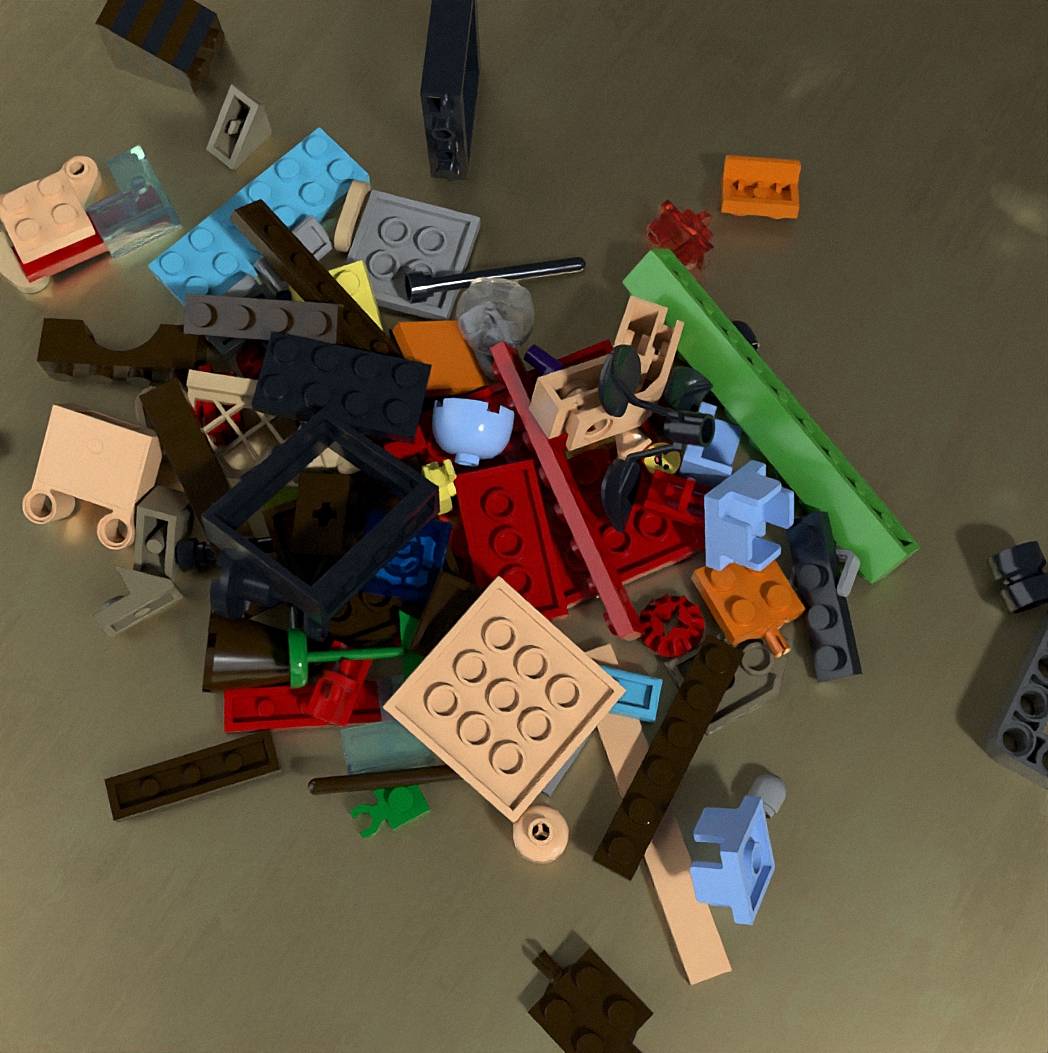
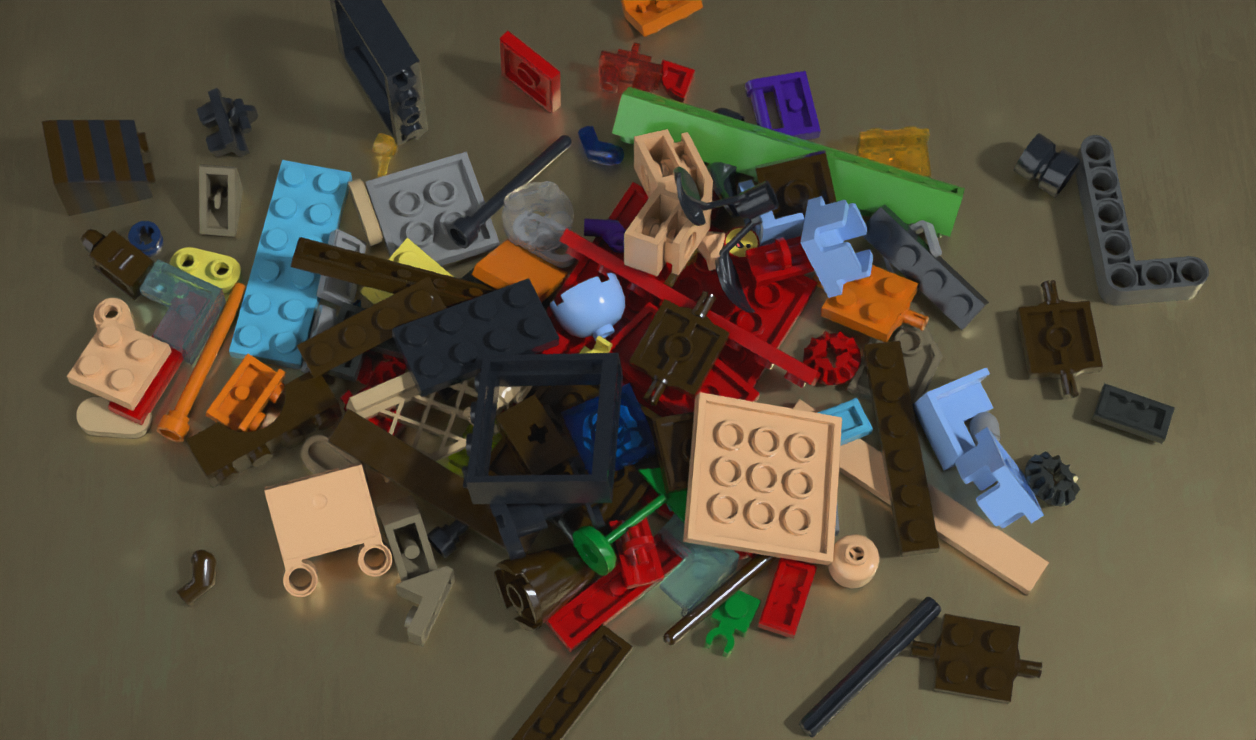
camera: 40 degrees left, 5 degrees down
none -> dark brown piece [81,229,168,302]
none -> dark blue bush [128,221,163,257]
none -> orange piece [156,283,247,442]
none -> light yellow plate [170,247,243,294]
none -> black hips [197,88,258,158]
none -> orange bracket [206,354,286,432]
none -> clear yellow hand [373,133,397,178]
none -> red tile [499,30,561,114]
none -> clear blue arm [578,126,624,166]
none -> dark brown plate [629,291,730,406]
none -> red tile [660,60,695,103]
none -> dark purple plate [744,71,821,140]
none -> dark brown plate [755,150,837,226]
none -> red plate [758,558,817,639]
none -> black axle [799,597,942,737]
none -> clear yellow bracket [856,126,931,178]
none -> light blue panel [912,367,993,471]
none -> dark brown plate [1016,280,1103,399]
none -> pearl dark grey gear [1025,451,1081,507]
none -> pearl dark grey plate [1092,383,1175,444]

